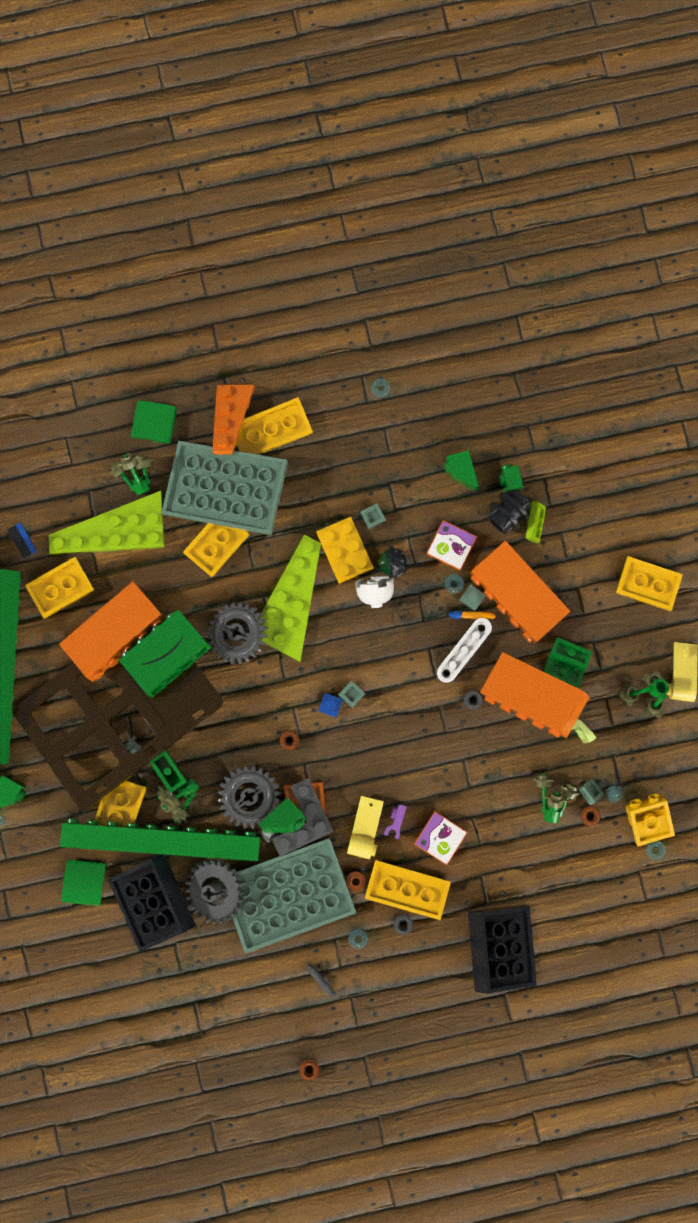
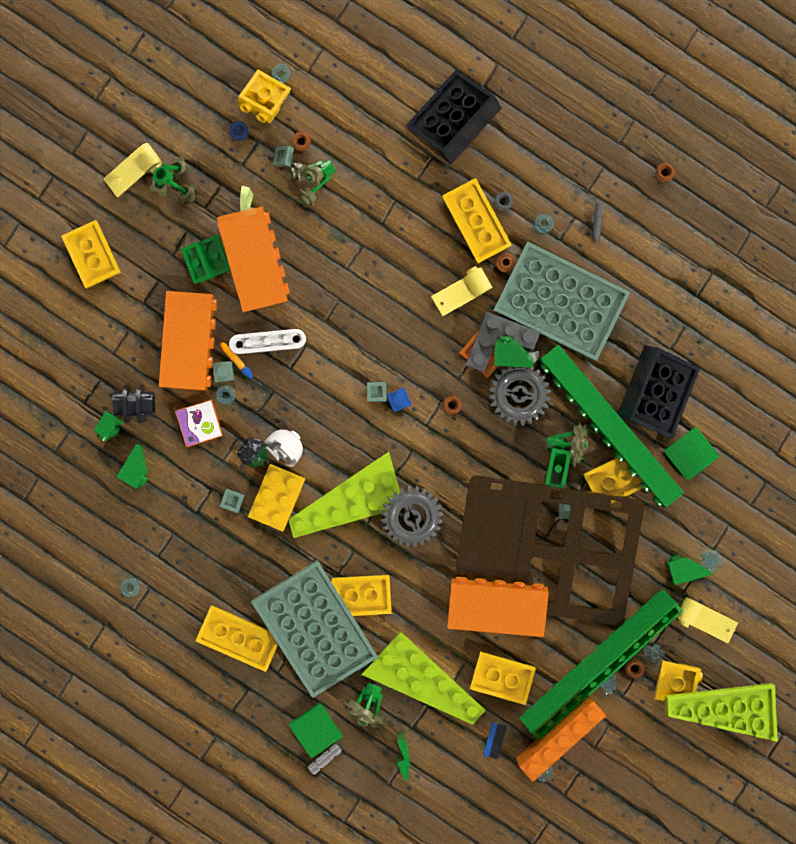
camera: 135 degrees left, 5 degrees up
green panel [119,610,211,698] -> none
dark grey gear [184,859,245,924] -> none
orange wing [212,385,255,454] -> none
medium lavender plate [384,804,407,839] -> none
tile [414,811,468,865] -> none
dark grey plate [464,690,483,710] -> none
lime plate [525,501,546,543] -> none
clear light blue plate [604,785,624,803] -> none
none -> dark blue tile [229,121,249,141]
none -> light grey axle [308,743,341,775]
none -> green slope [397,732,410,782]

